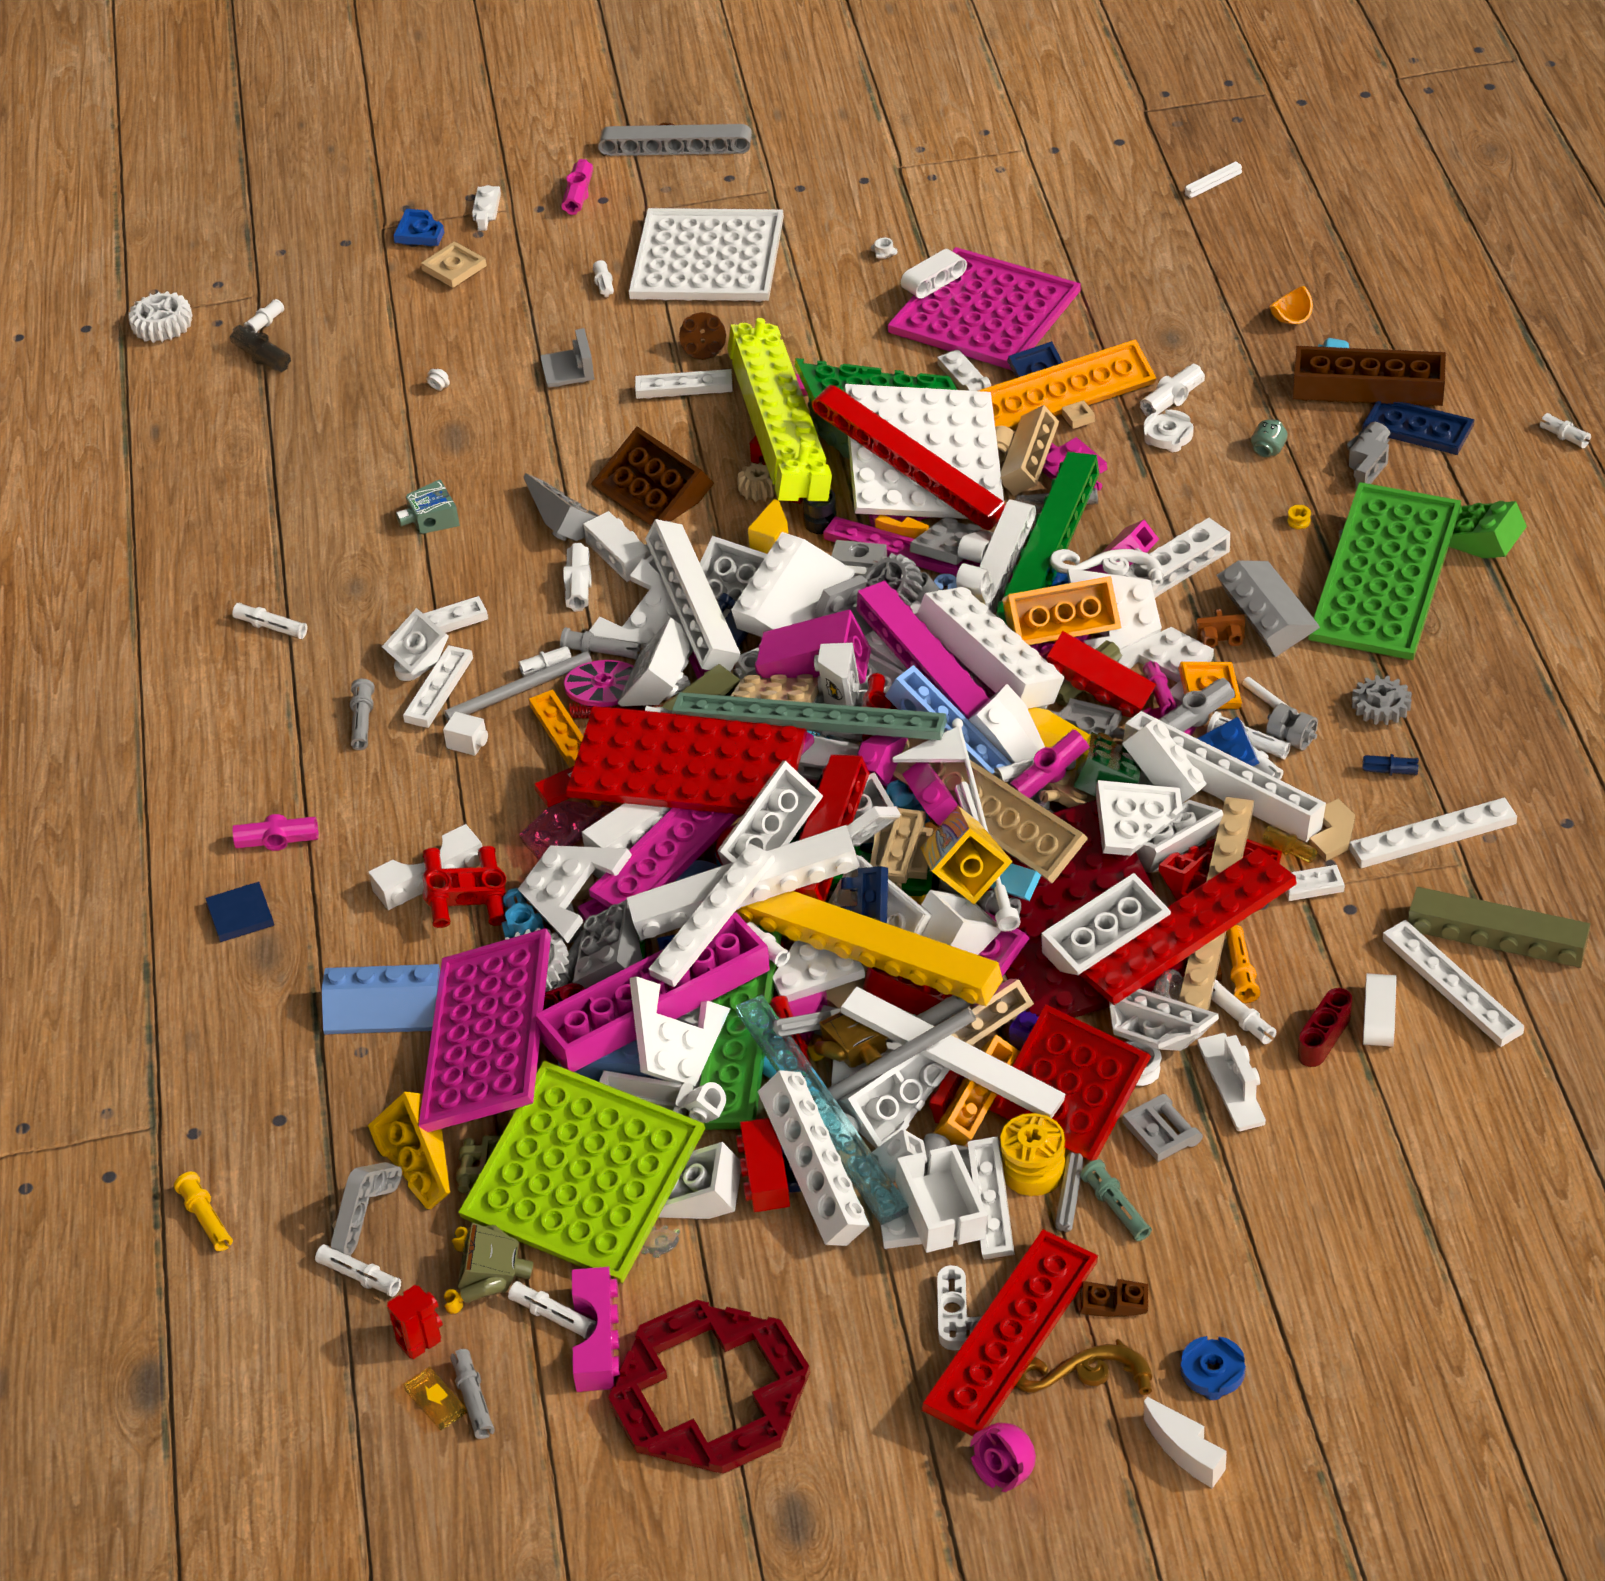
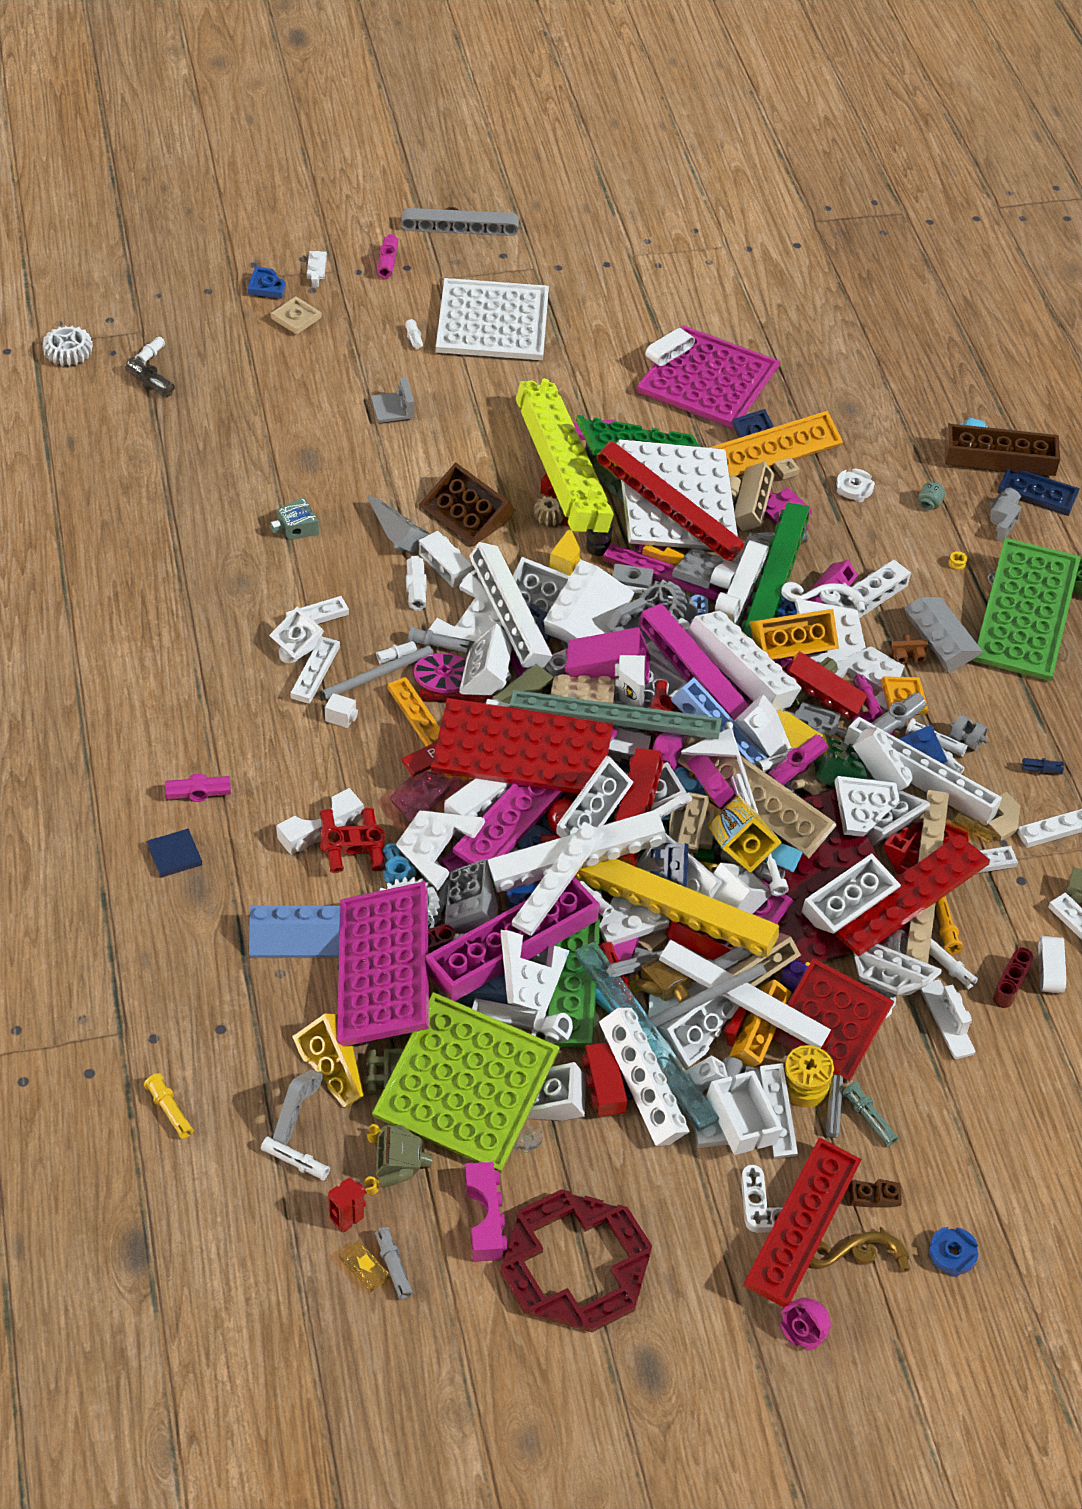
camera: 10 degrees left, 5 degrees up
white pin [233,603,308,639] -> none
light grey pin [350,679,375,750] -> none
white plate [426,369,450,391] -> none
white pin [508,1281,597,1339] -> none
white plate [635,369,733,399] -> none
reddish brown plate [679,312,727,360] -> none
white plate [871,238,897,259] -> none
white plate [937,350,991,391] -> none
light grey plate [1123,1094,1203,1162] -> none
white piece [1140,363,1205,417] -> none
white slope [1144,1397,1227,1488] -> none
white axle [1184,162,1242,198] -> none
white bar [1242,677,1299,714] -> none
light orange helmet [1269,286,1313,325] -> none
light grey gear [1352,675,1412,725] -> none

